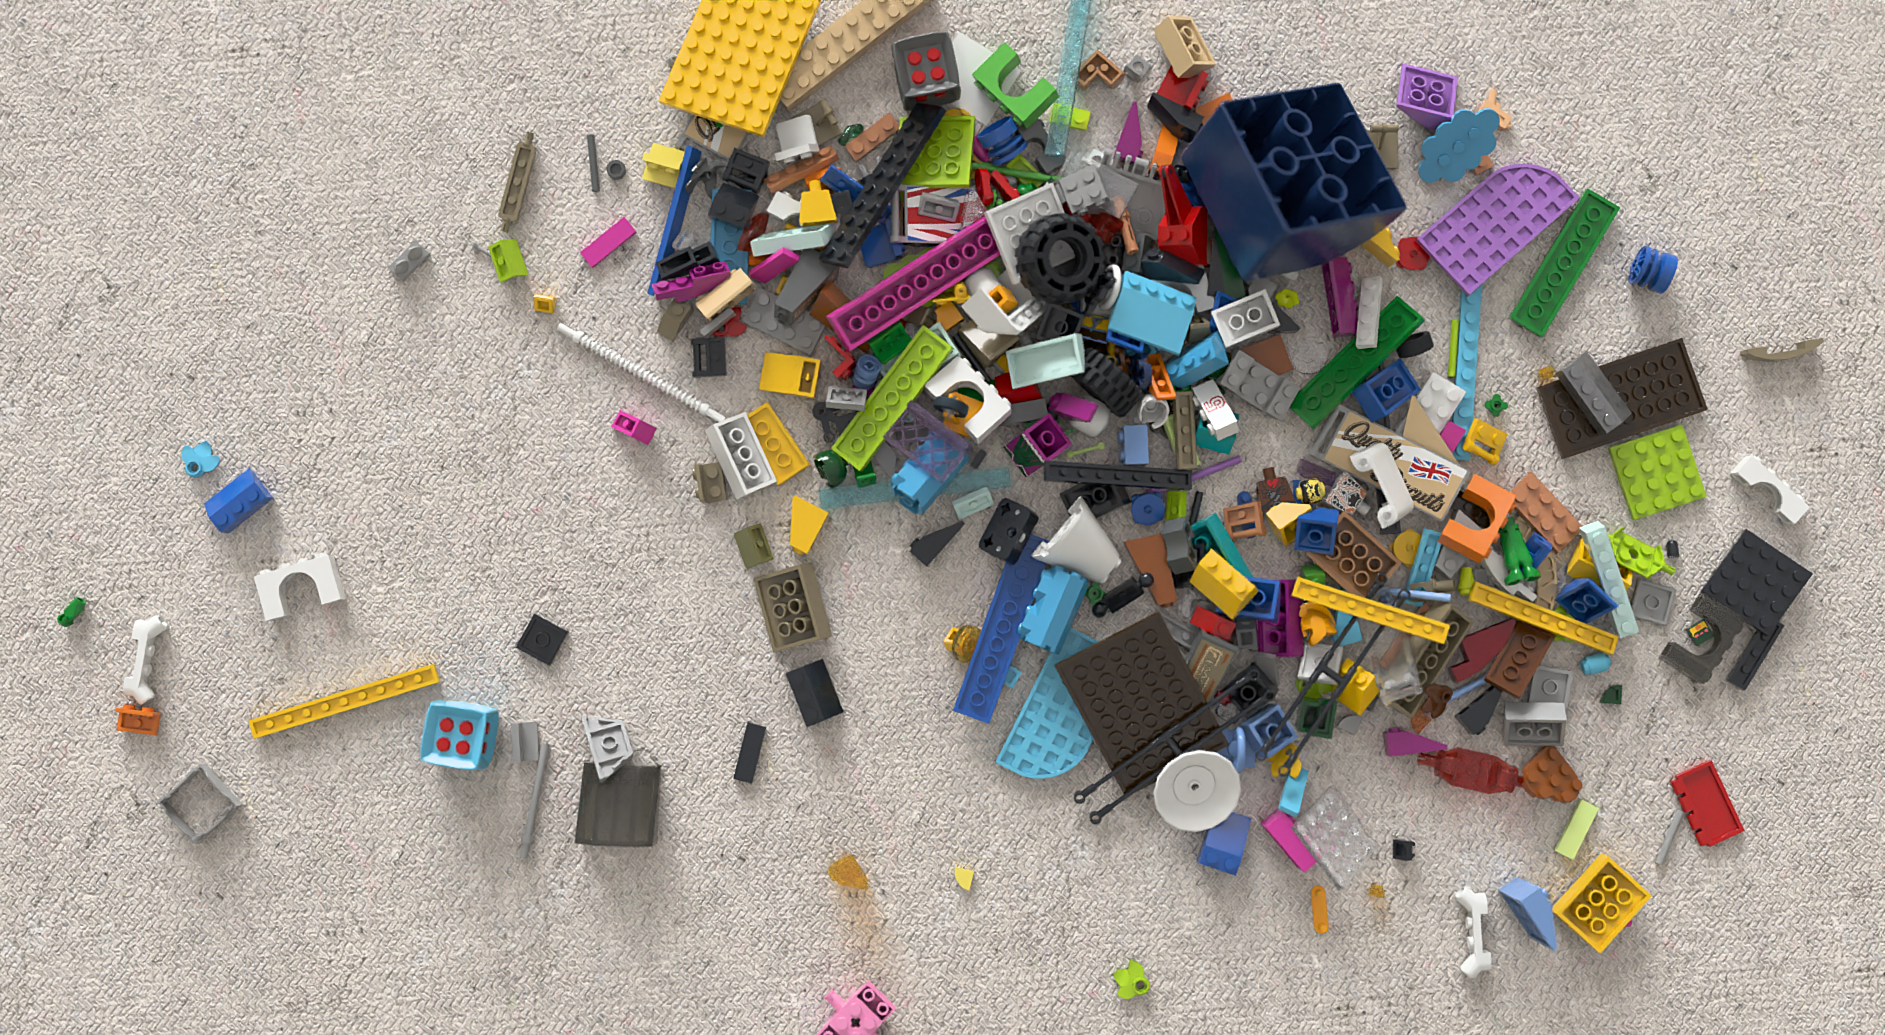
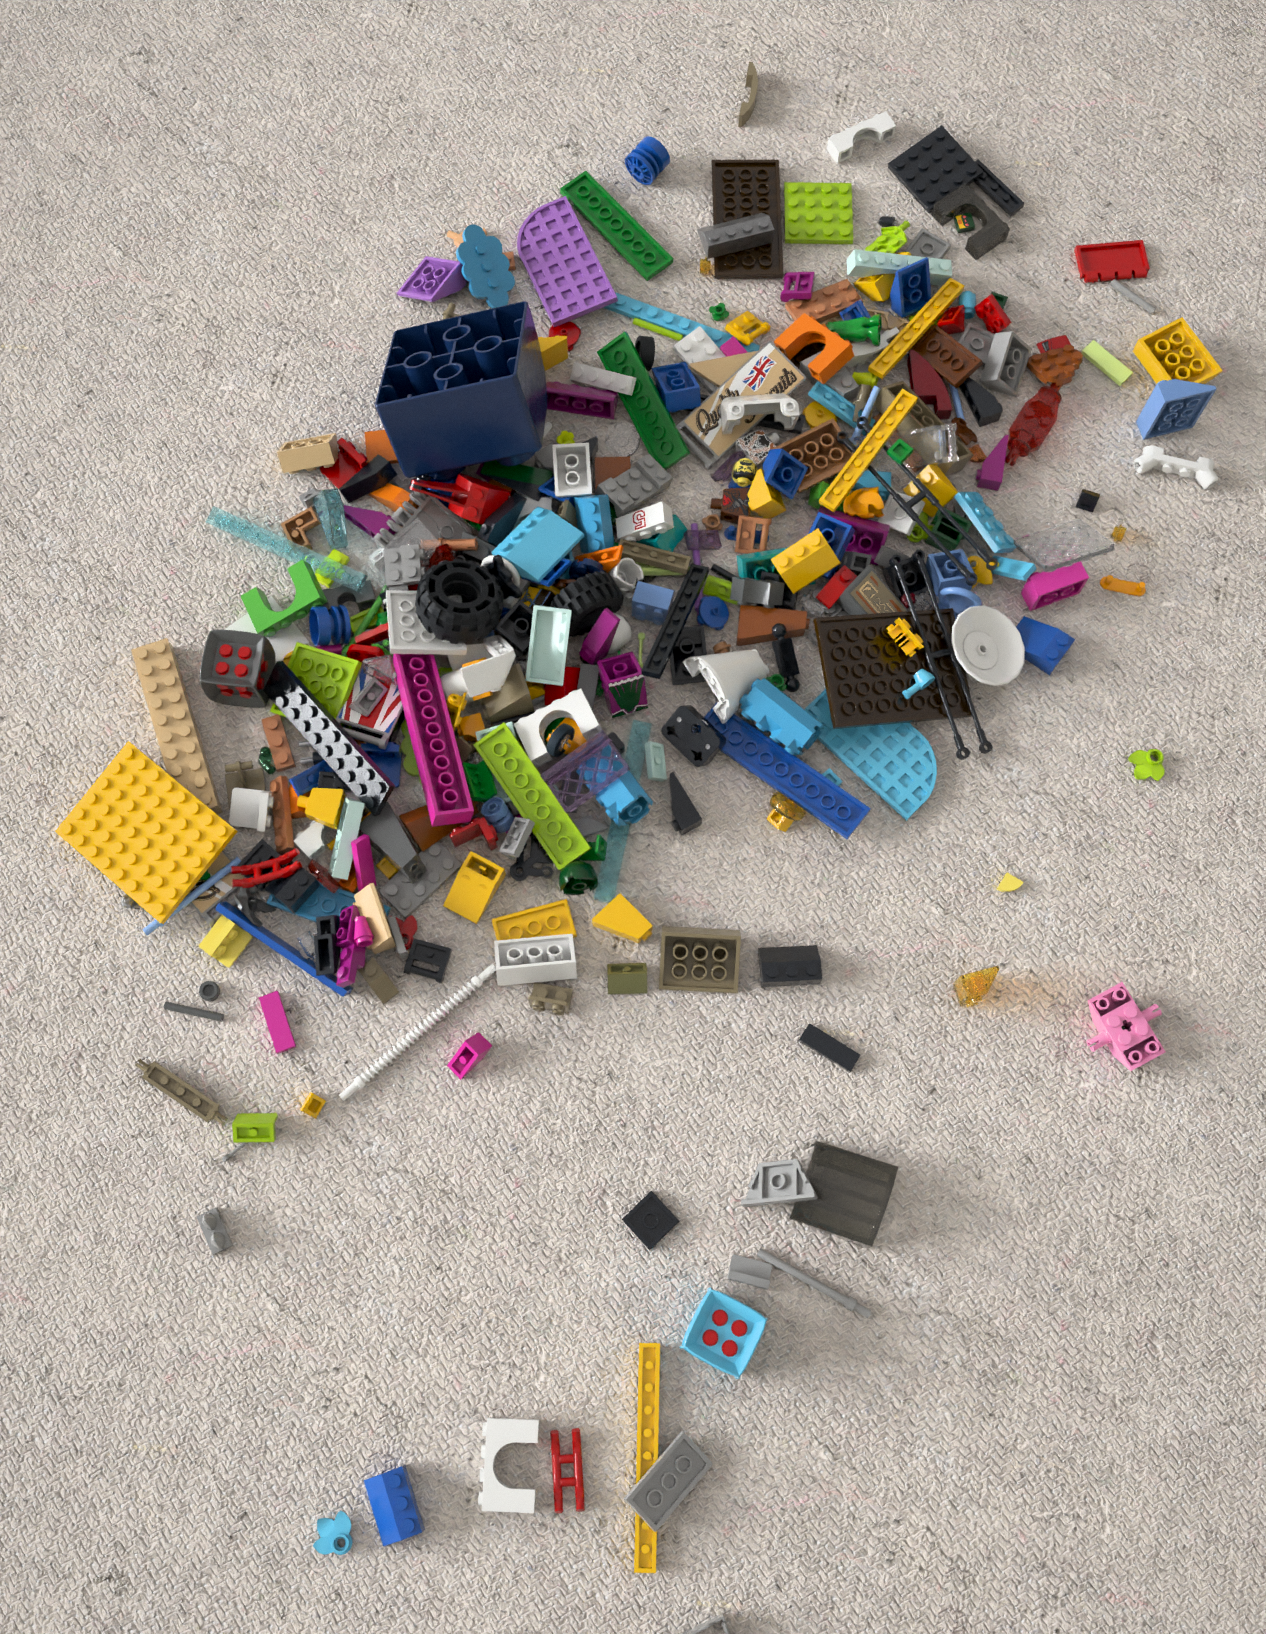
camera: 70 degrees left, 15 degrees down
none -> light blue bar [142,857,241,936]
none -> red piece [231,848,302,888]
none -> clear light blue slope [313,488,348,550]
none -> dark pink cone [354,916,374,947]
none -> red piece [550,1428,585,1513]
none -> light grey plate [624,1432,713,1532]
none -> clear purple plate [683,530,722,550]
none -> medium nougat plate [702,514,723,533]
none -> medium nougat plate [713,641,731,654]
none -> magenta plate [780,272,815,302]
none -> yellow hinge [886,618,924,657]
none -> green tile [887,438,913,465]
none -> medium azure bar [902,669,935,699]
none -> red slope [937,305,965,335]
none -> medium azure plate [954,492,1017,553]
none -> red bracket [974,294,1012,334]
none -> red sticker [1036,335,1071,353]

